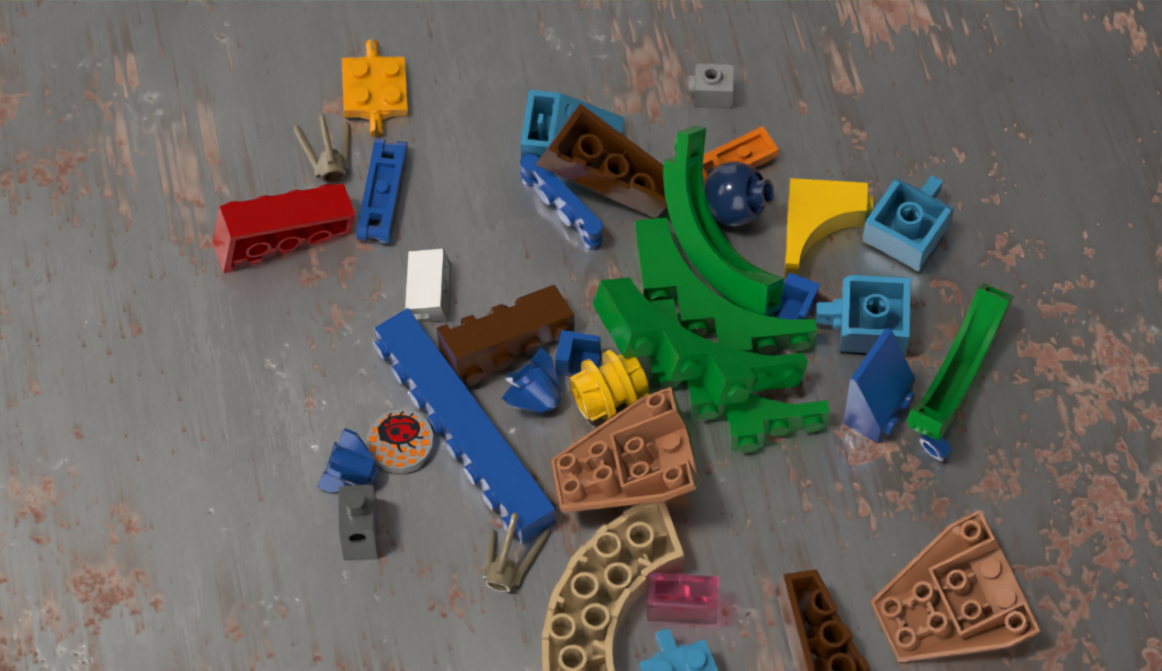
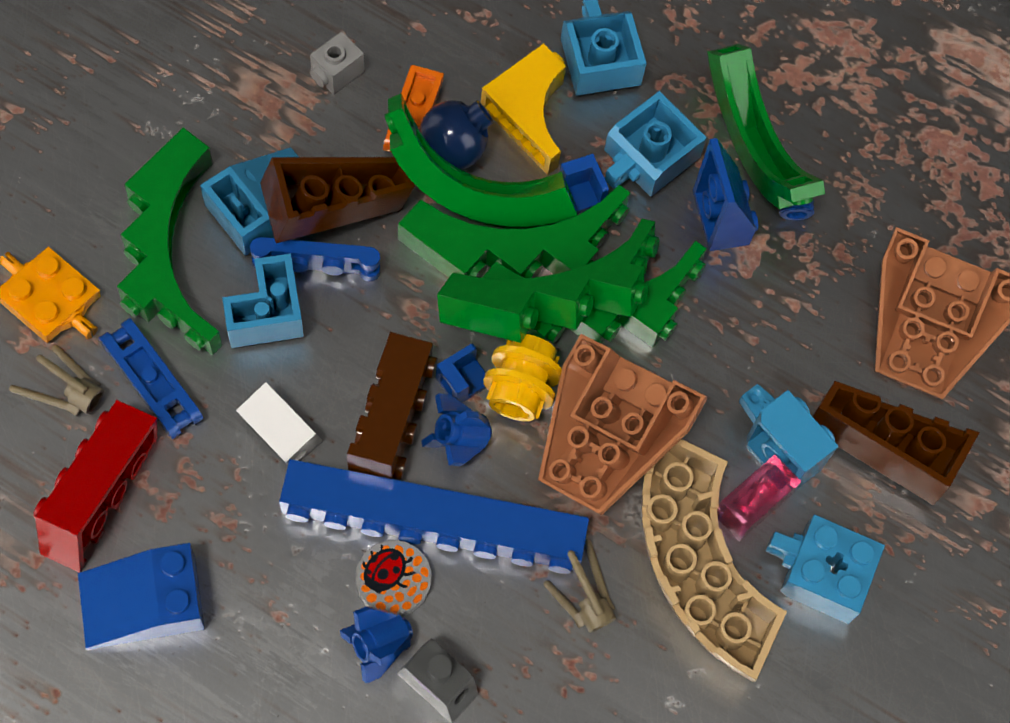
camera: 55 degrees left, 5 degrees up
none -> blue slope [78,543,205,650]
none -> green arch [117,127,222,356]
none -> dark azure brick [222,253,304,348]
none -> dark azure hinge [739,384,839,496]

